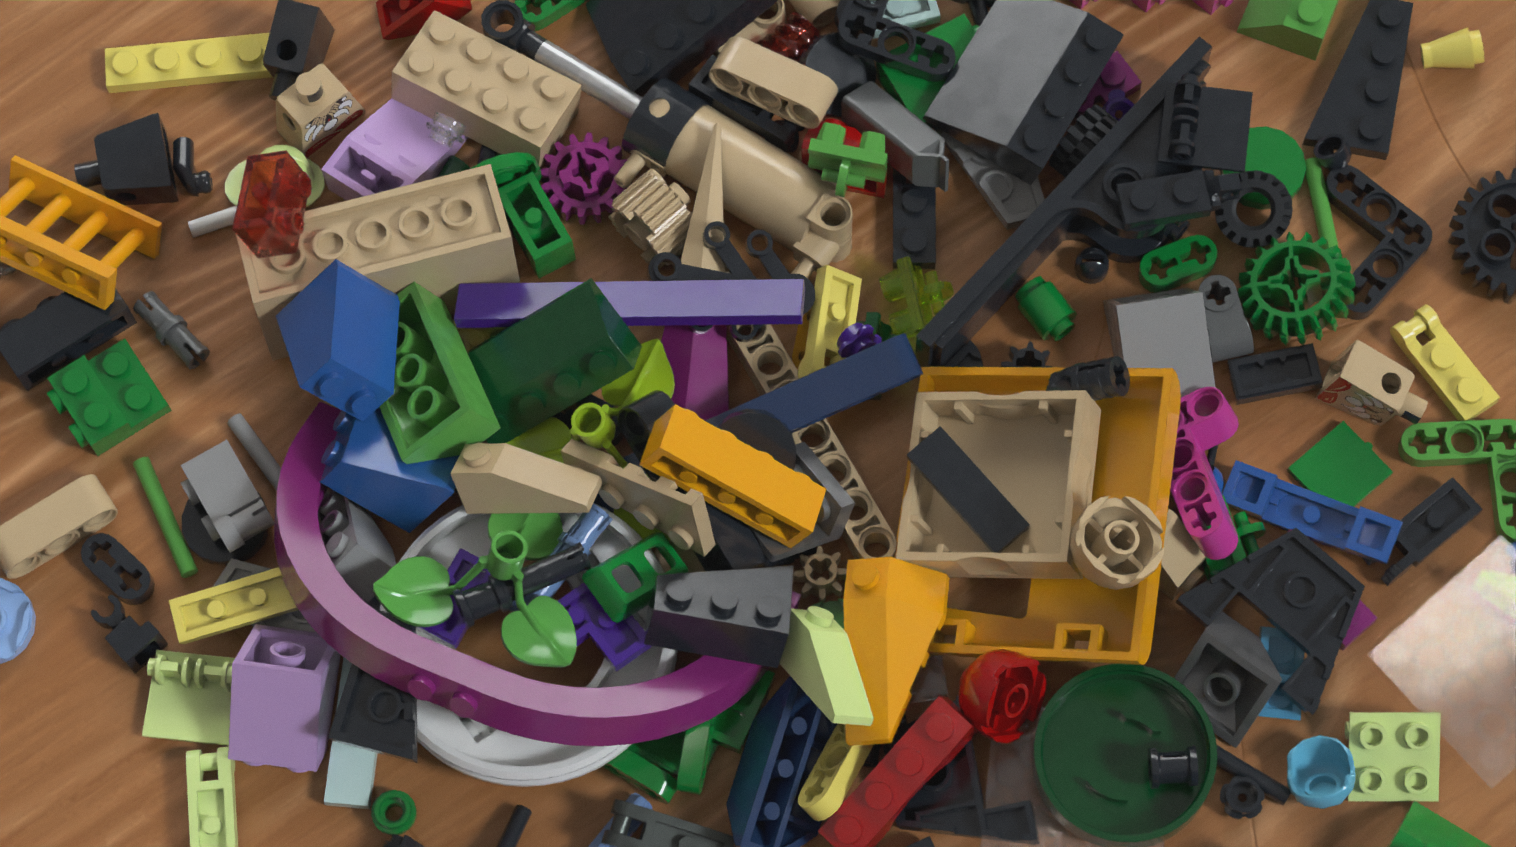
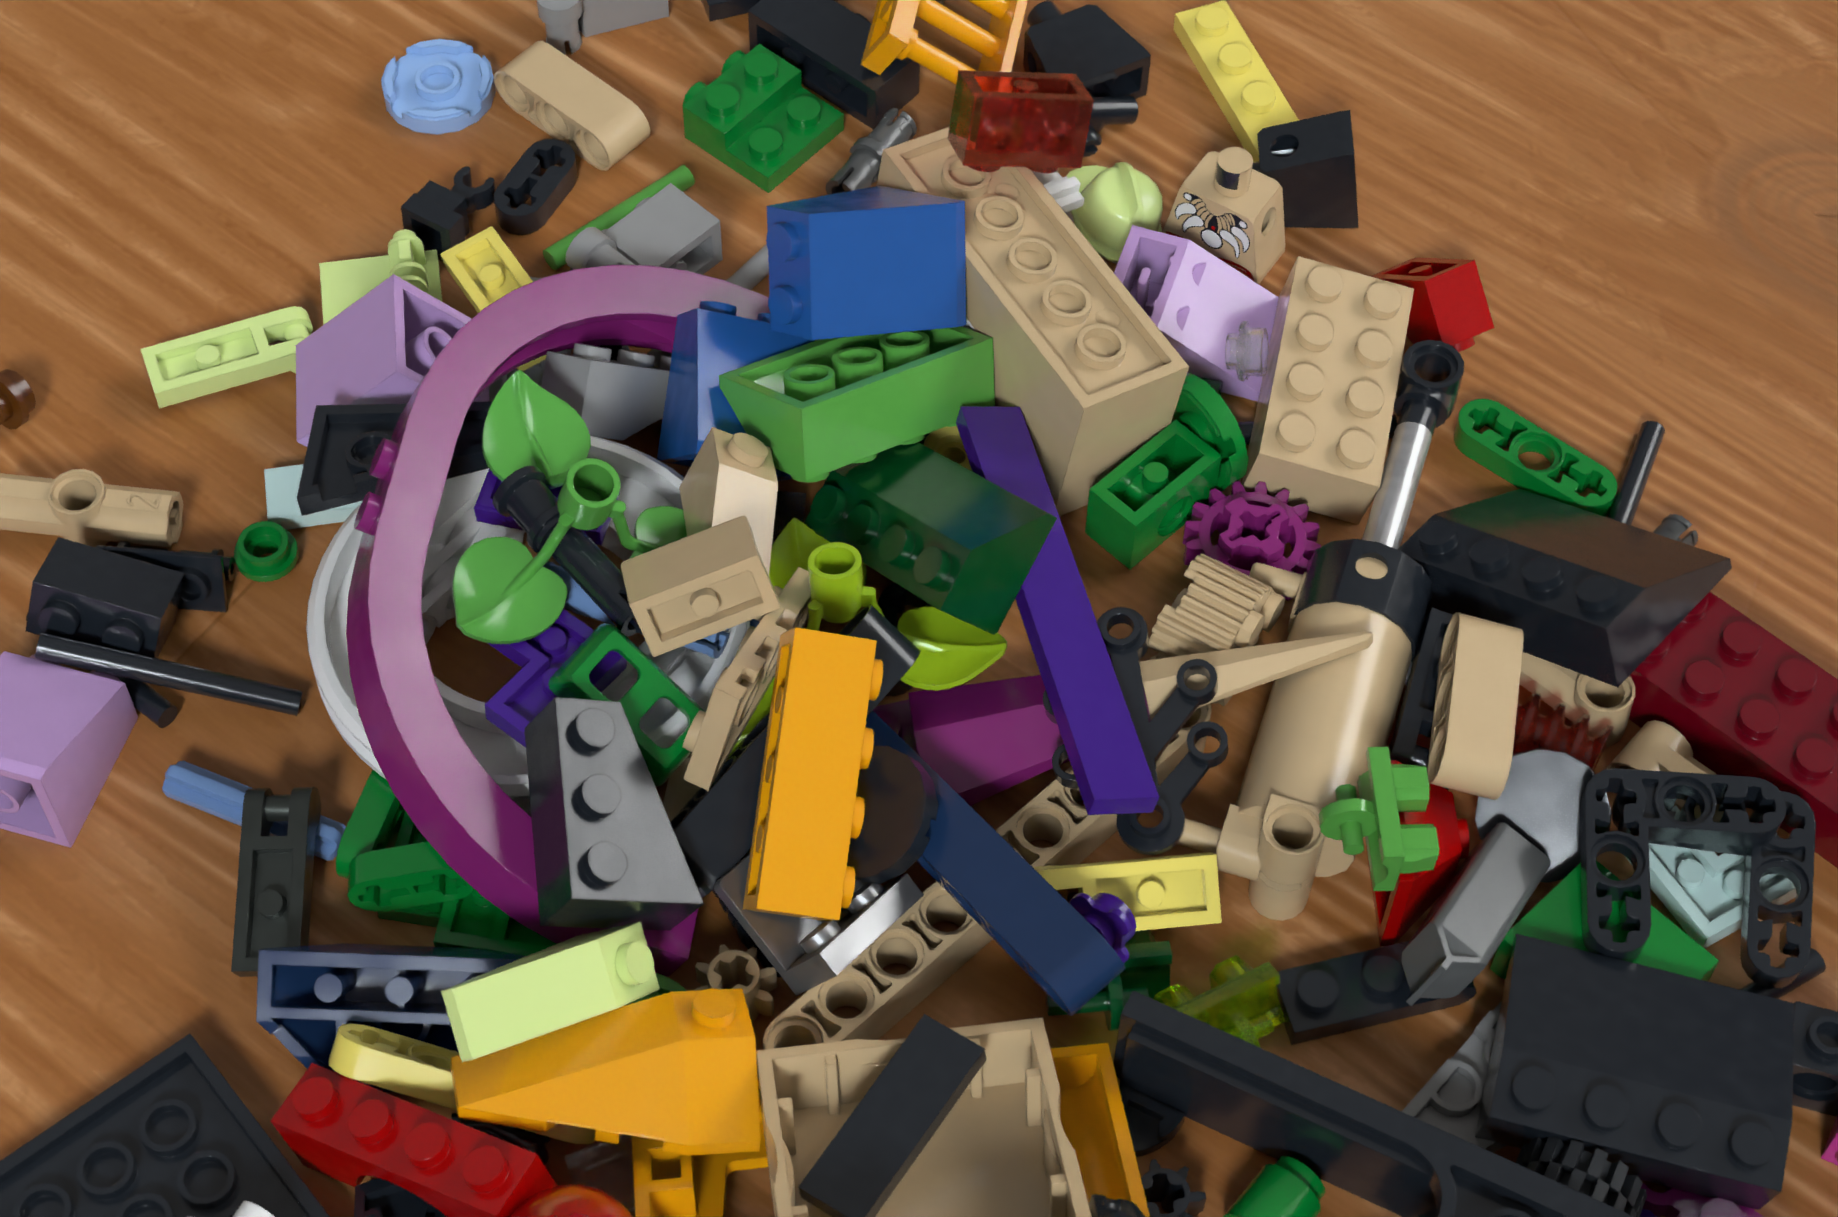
camera: 70 degrees right, 15 degrees down
none -> tan panel [621,516,781,657]

